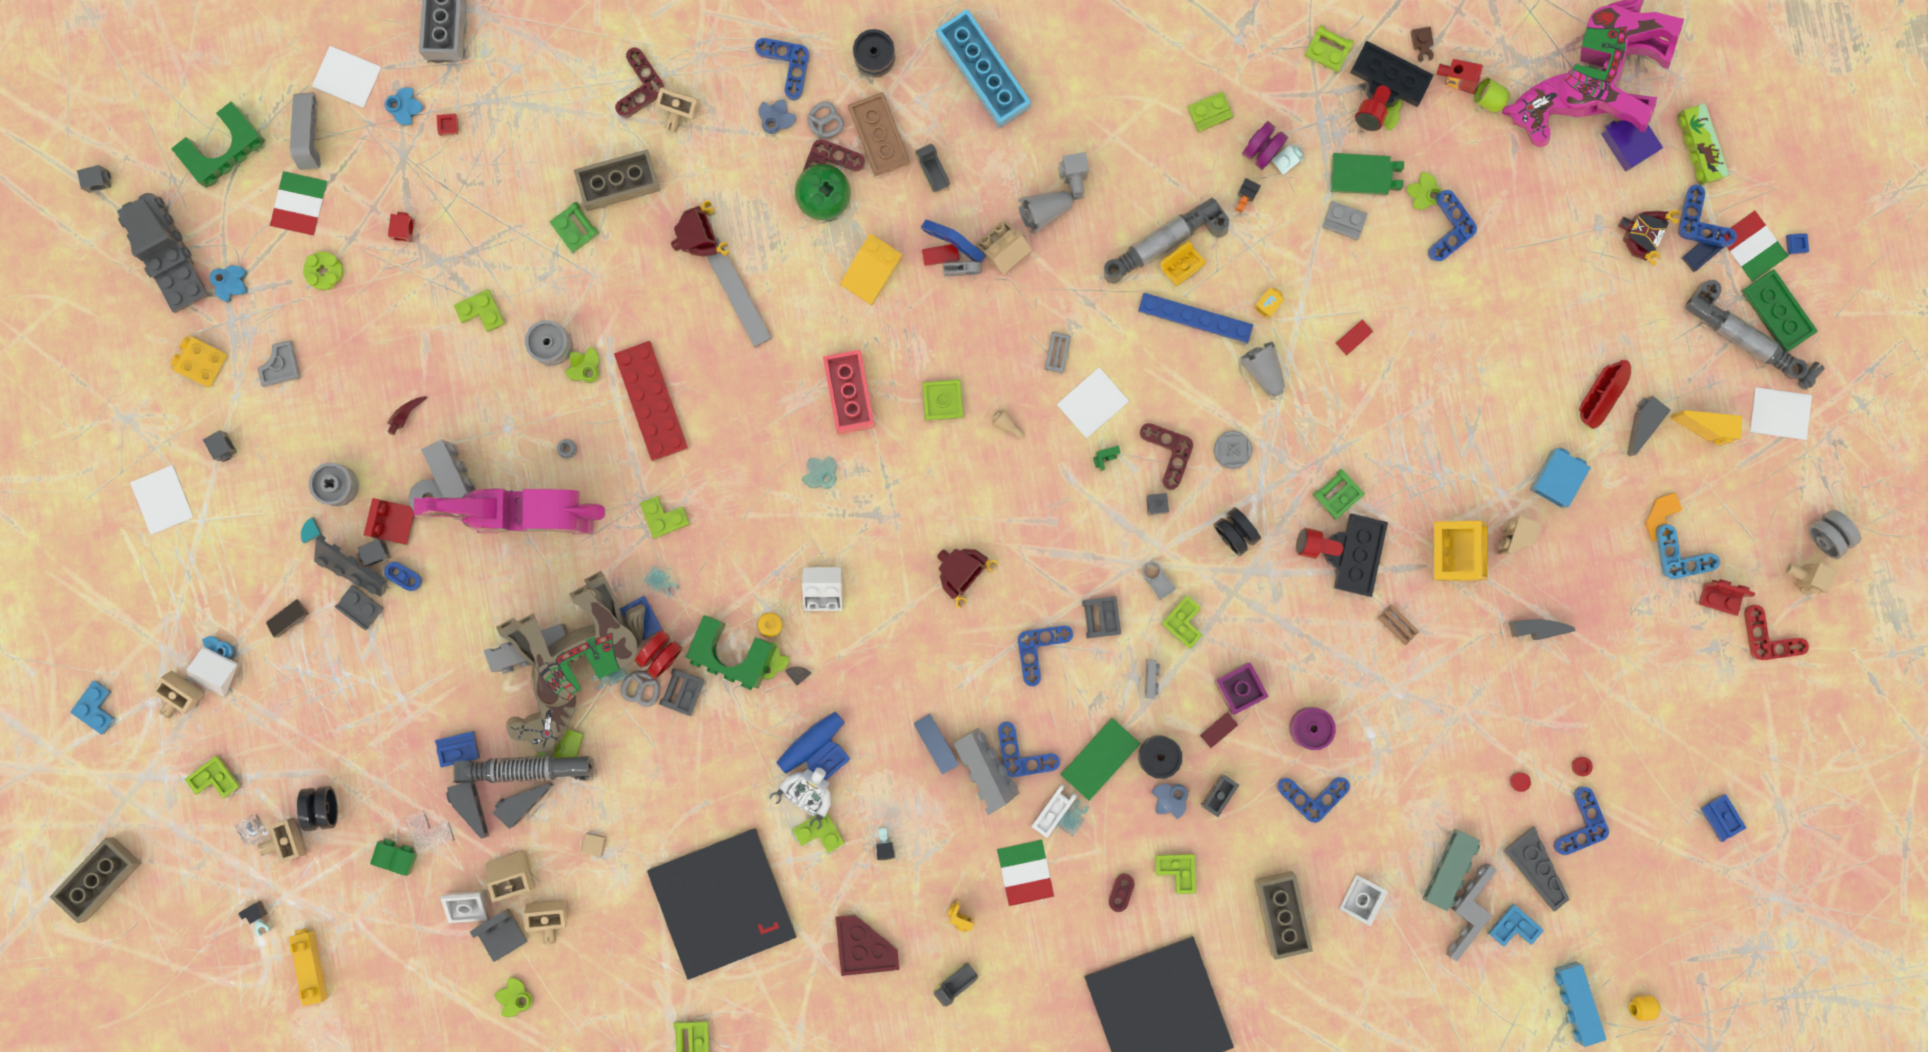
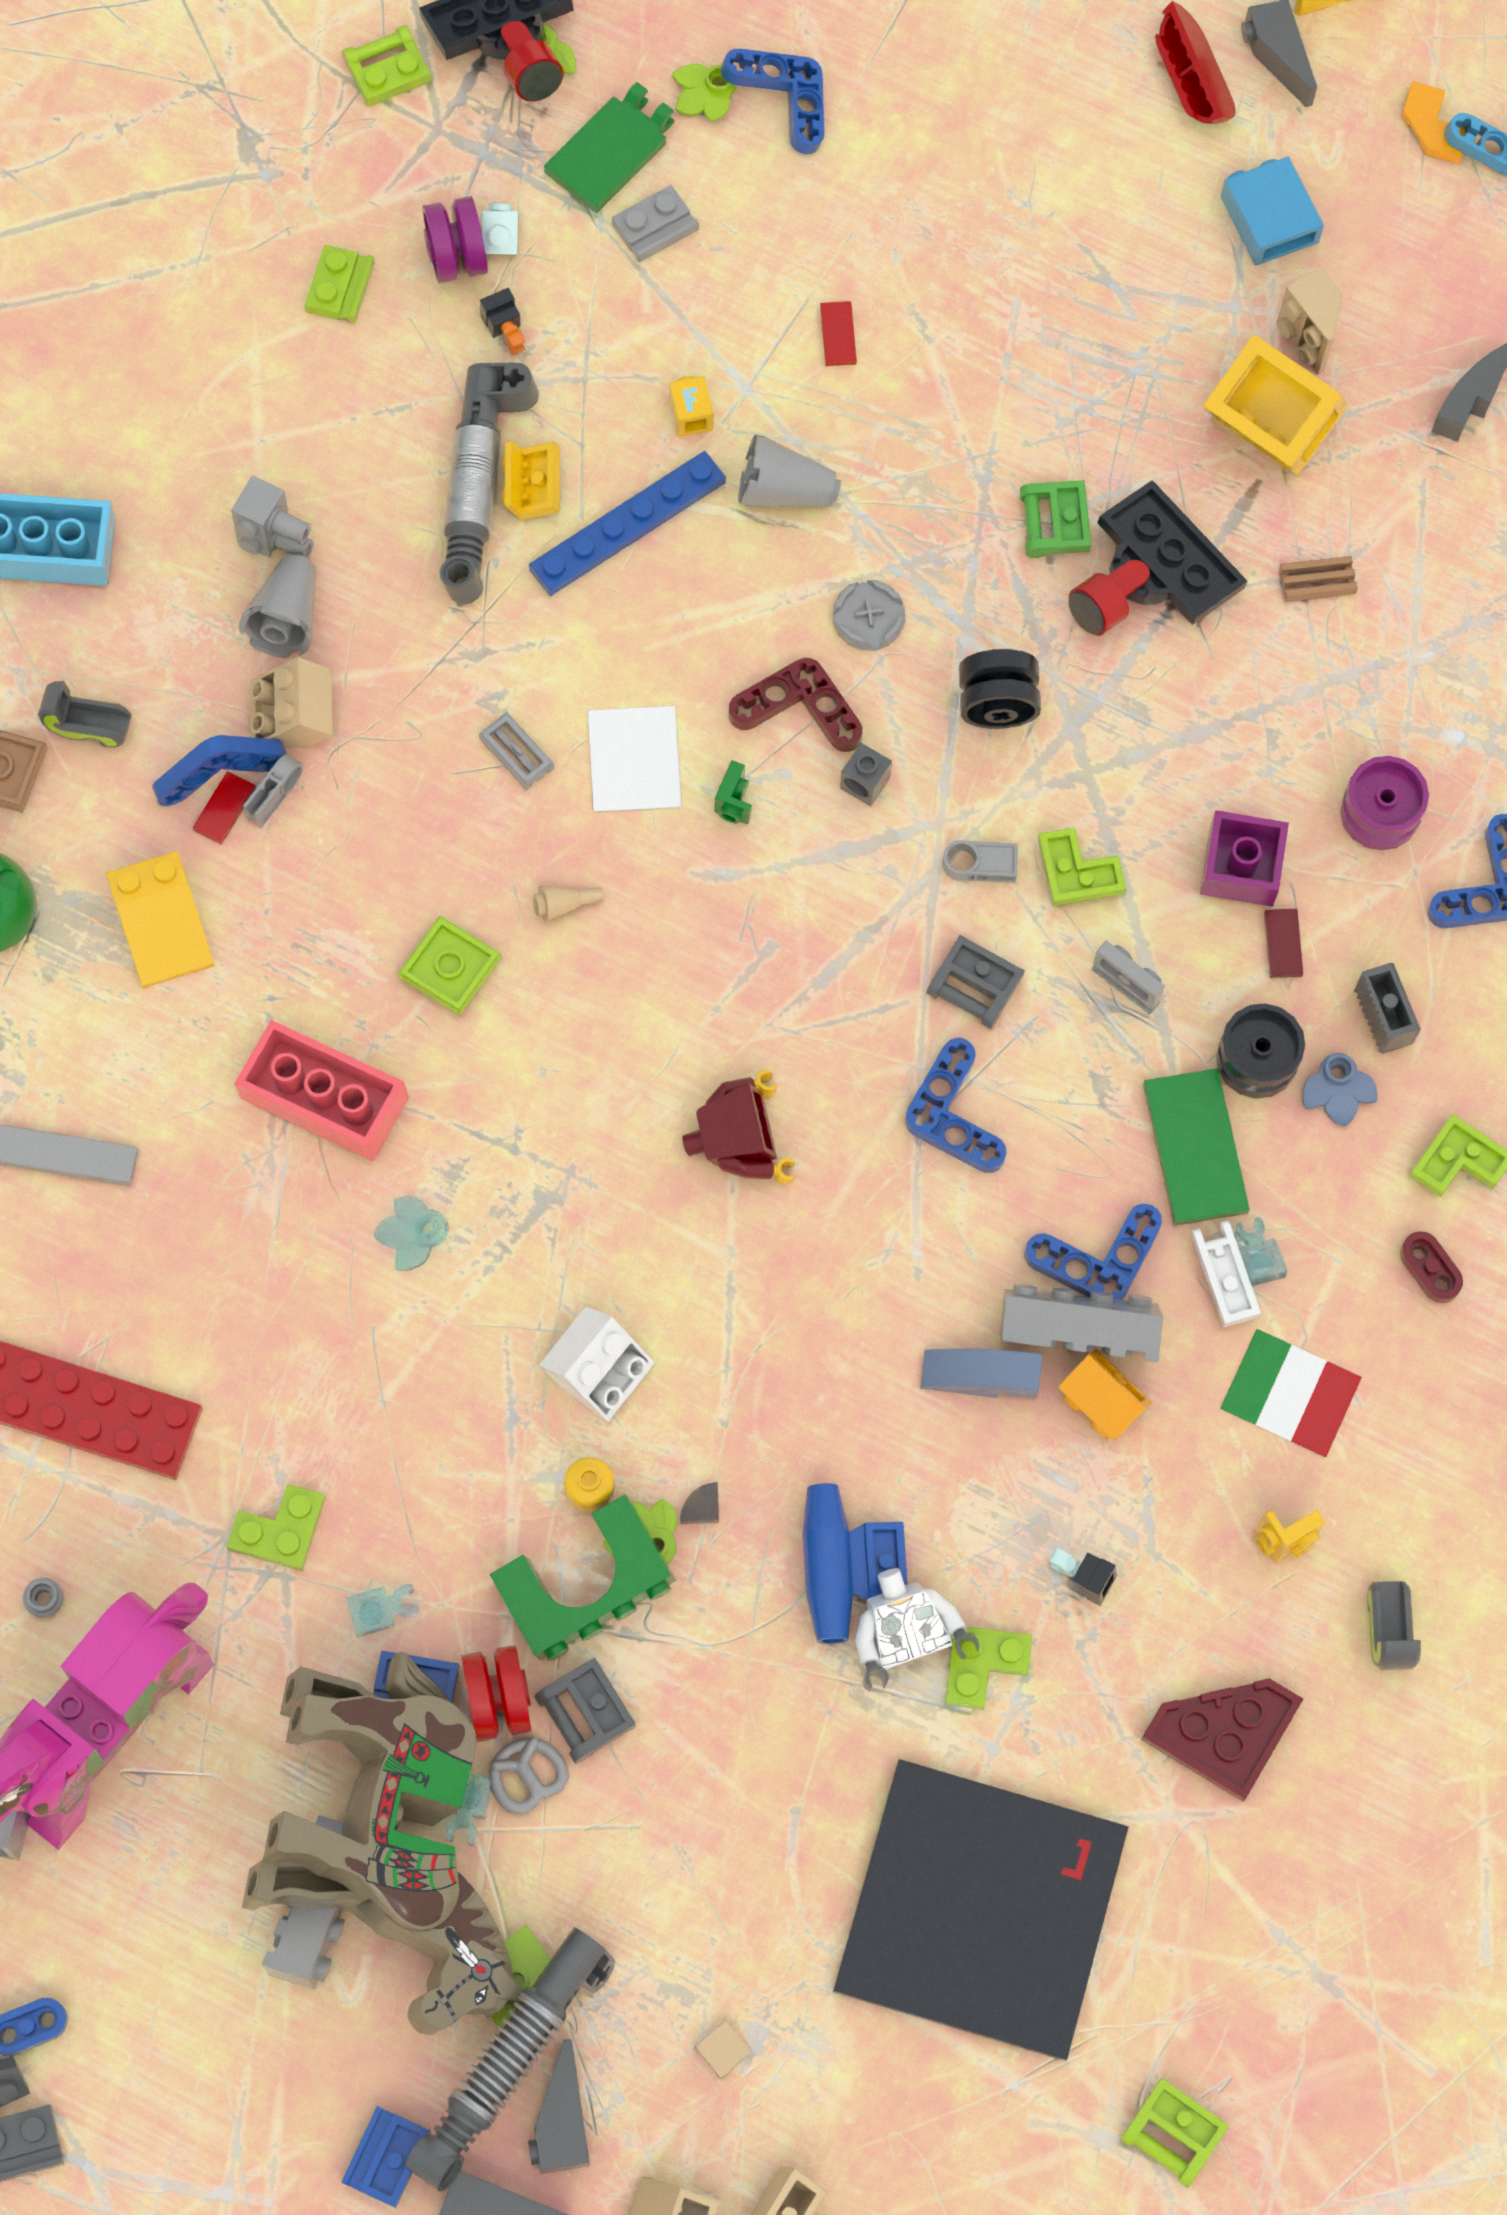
camera: 55 degrees left, 15 degrees down
none -> light orange brick [1058,1349,1153,1441]

